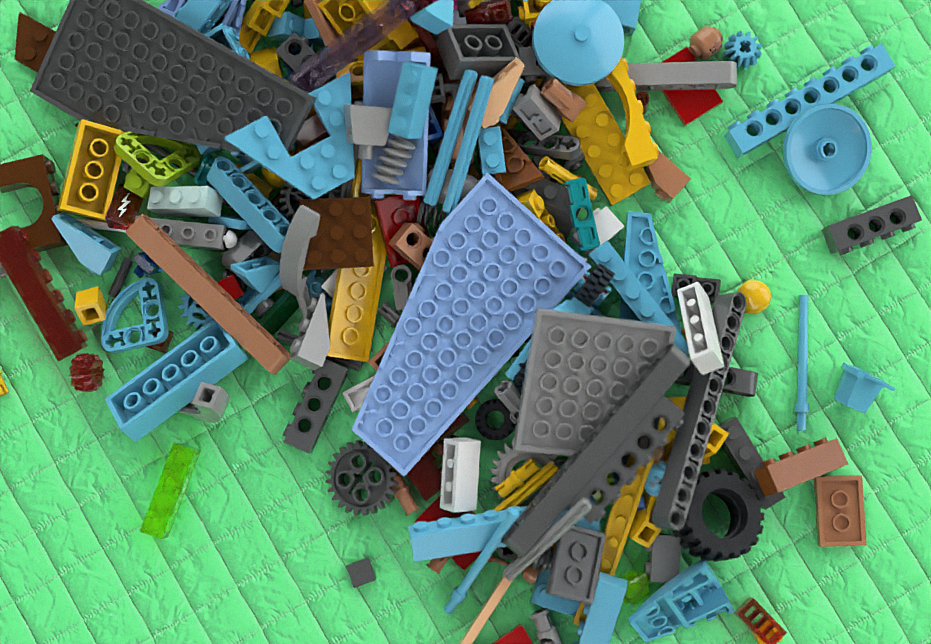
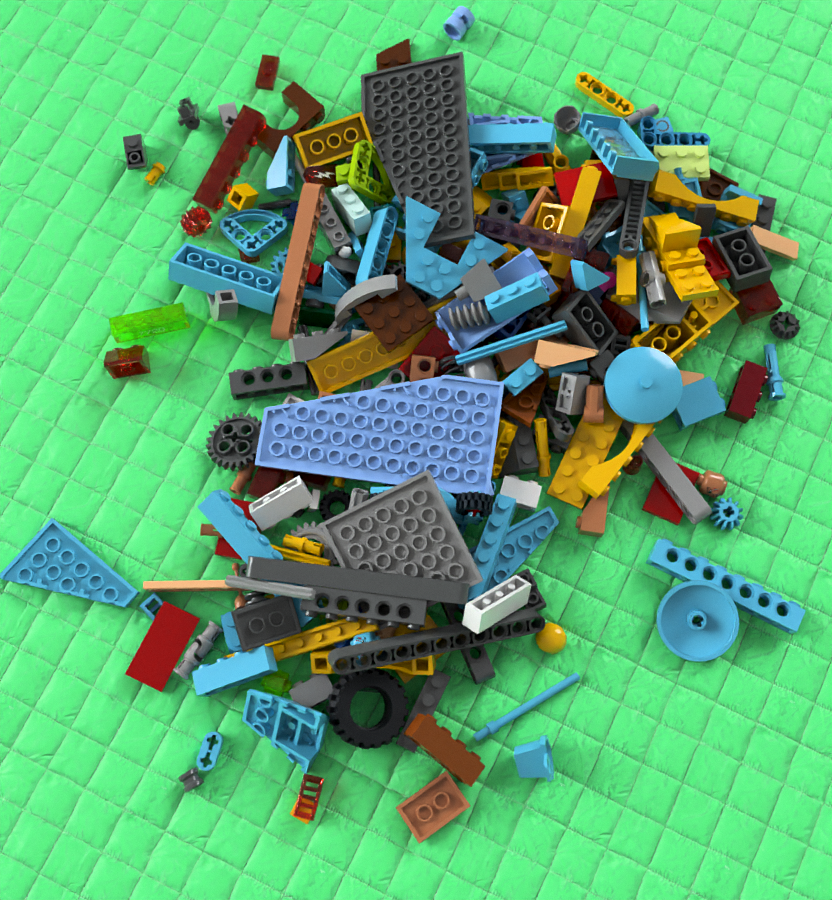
camera: 60 degrees right, 10 degrees down
dark grey tile [346,557,376,588] -> none
medium azure axle [442,76,494,213] -> none
medium azure bar [444,509,519,614] -> none
teal piece [563,178,600,251] -> none
dark grey brick [821,195,922,256] -> none
none -> clear red slope [104,345,151,379]
none -> white tile [307,489,320,513]

